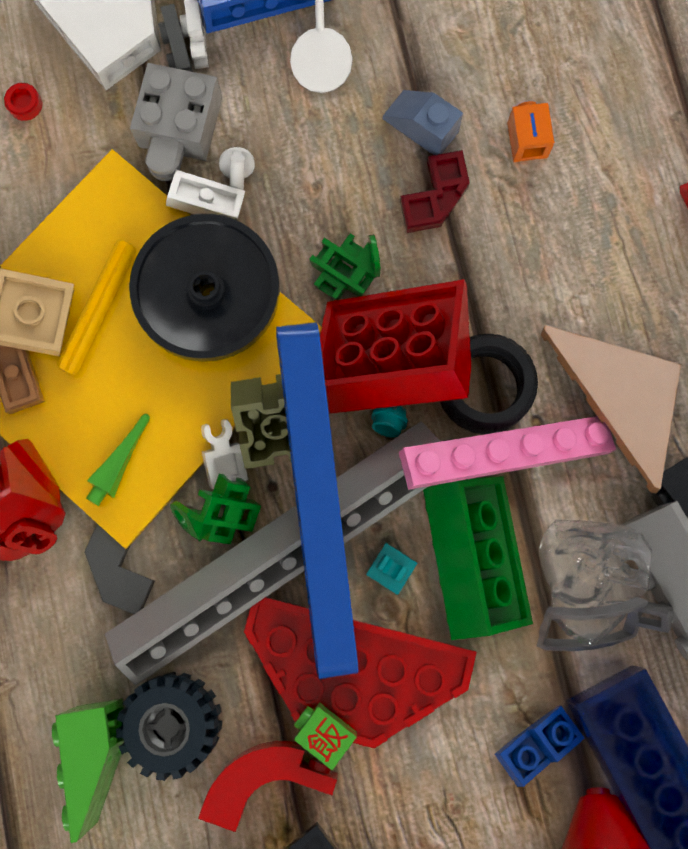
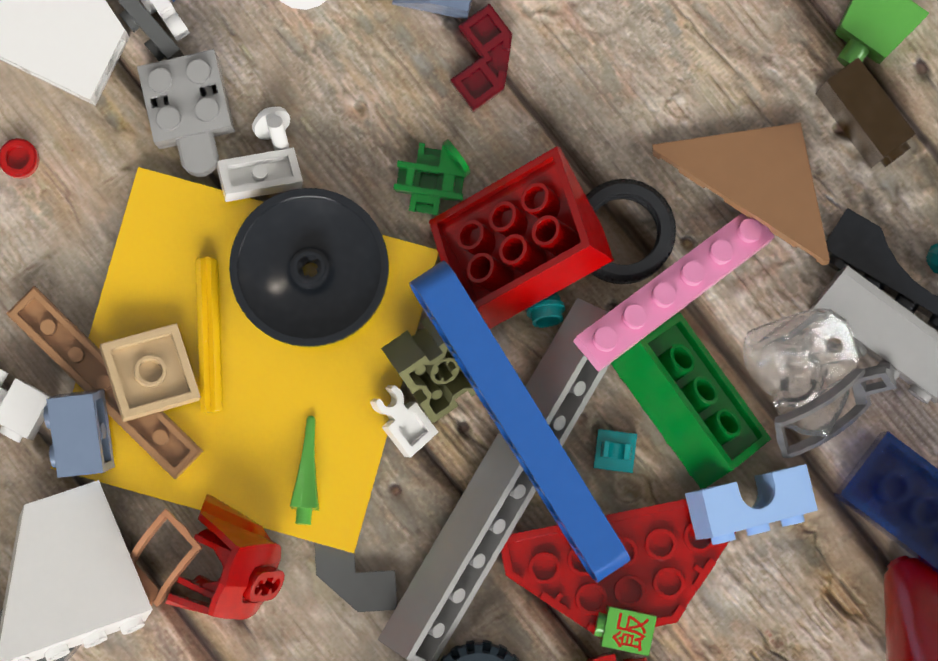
camera: 30 degrees left, 5 degrees up
green piece [170,474,261,544] -> none
blue slope [494,706,585,787] -> none
none -> light blue arch [685,464,818,545]

